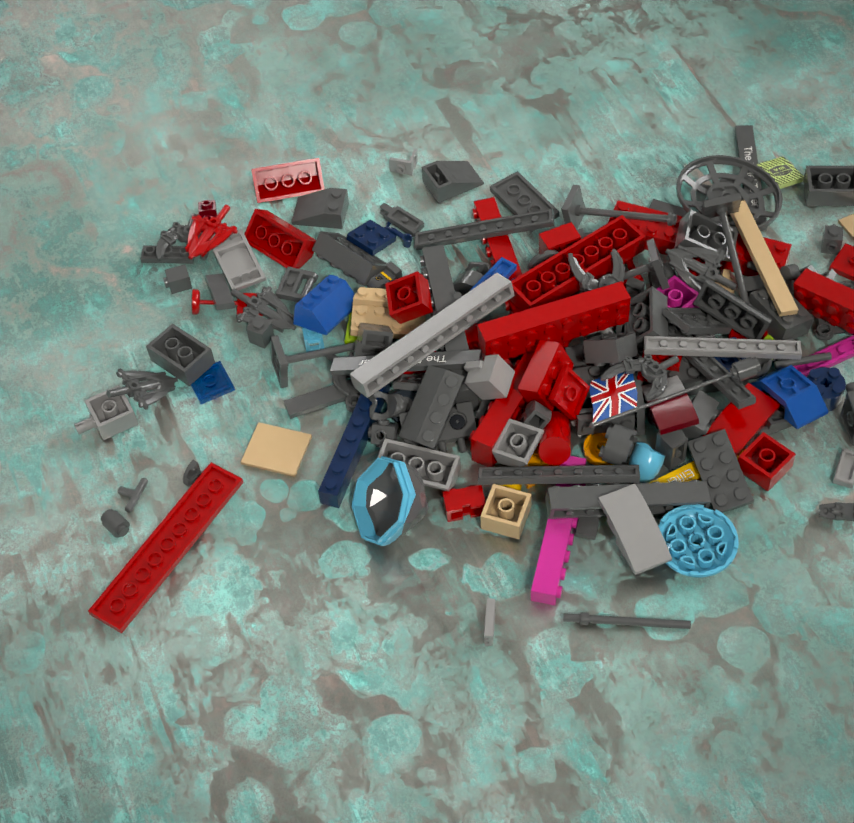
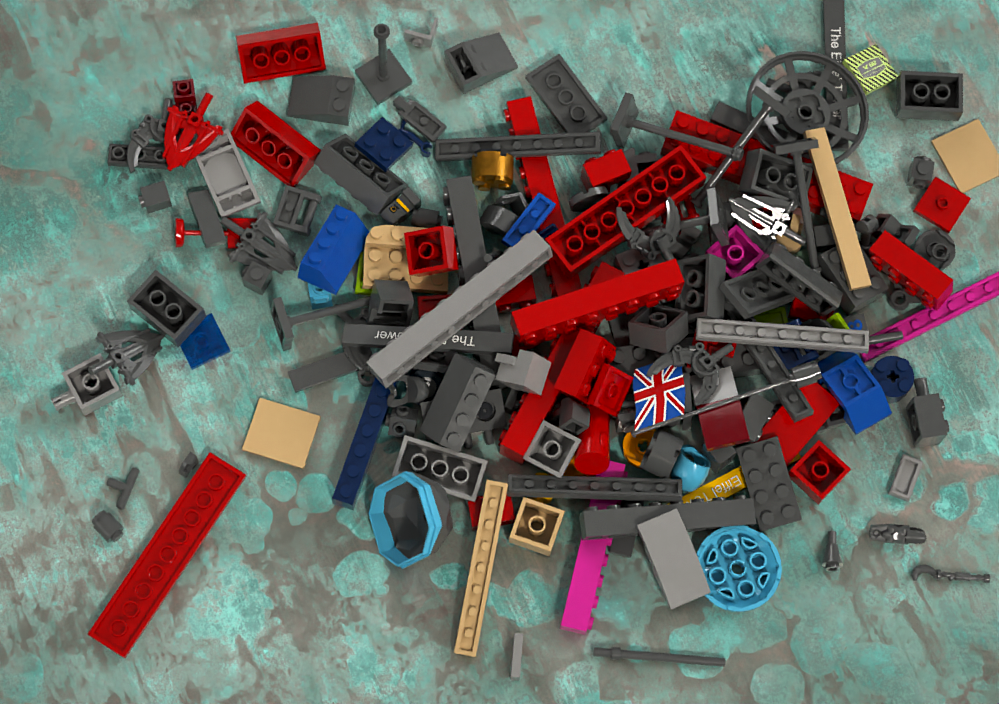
camera: 10 degrees left, 20 degrees up
none -> dark grey tile [355,23,412,105]
none -> tan plate [454,480,508,657]
none -> pearl gold brick [471,151,514,191]
none -> dark grey tile [691,86,792,208]
none -> dark grey cone [821,531,843,572]

